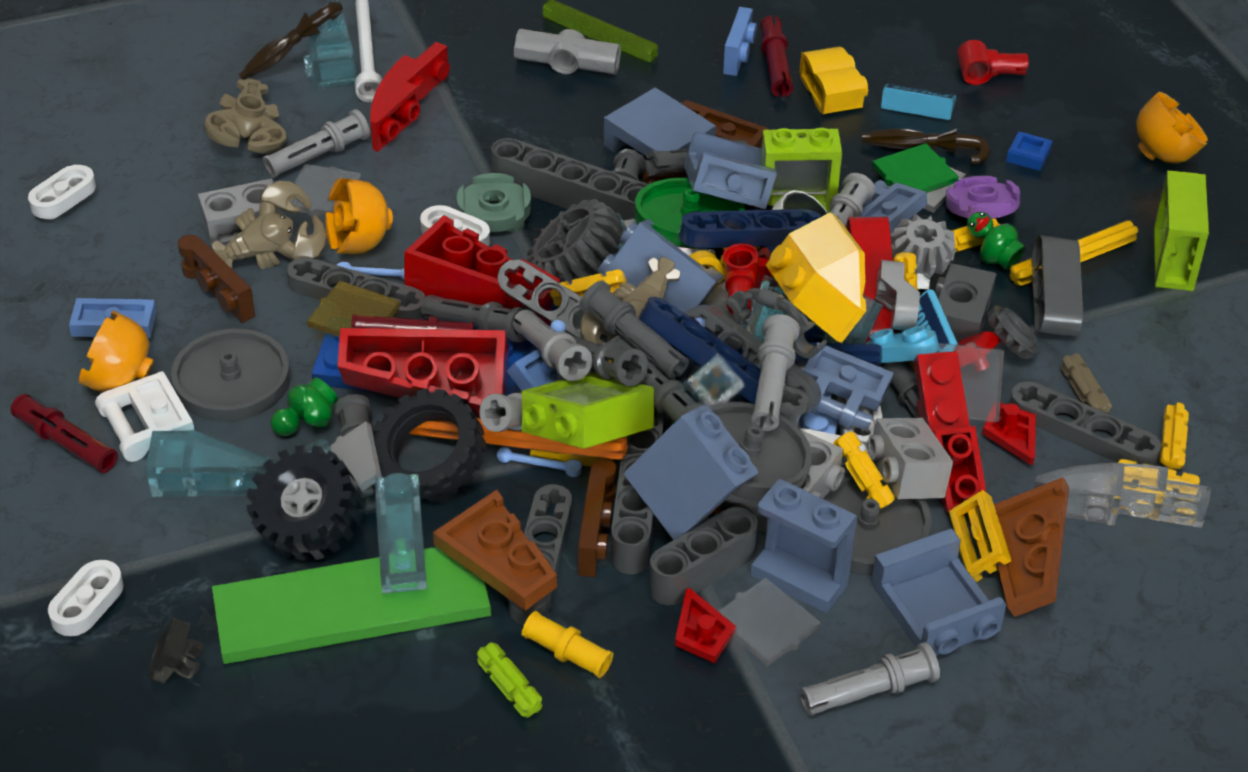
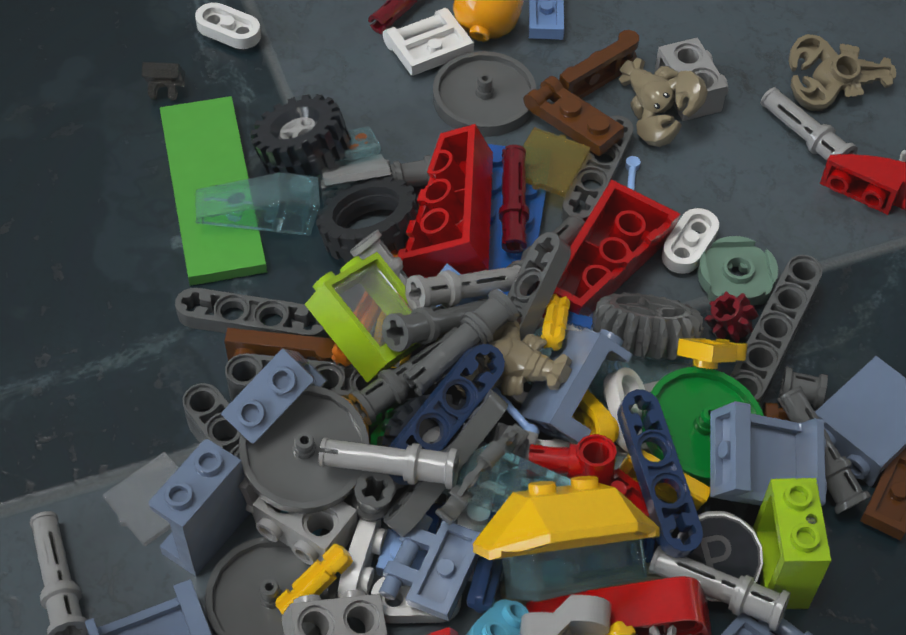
camera: 90 degrees right, 10 degrees up
clear light blue slope [146,430,276,497] -> none
green animal [270,377,338,437] -> none
clear piece [291,164,363,216] -> none
light orange cylinder [325,178,393,254] -> none
dark orange wing [433,490,557,610] -> none
lime axle [477,642,542,718] -> none
yellow pin [522,611,614,678] -> none
red piece [675,588,736,663] -> none
clear light blue slope [682,353,746,407] -> none
none -> reddish brown plate [523,76,624,157]
none -> yellow plate [677,338,748,369]
none -> dark red gear [705,291,759,343]

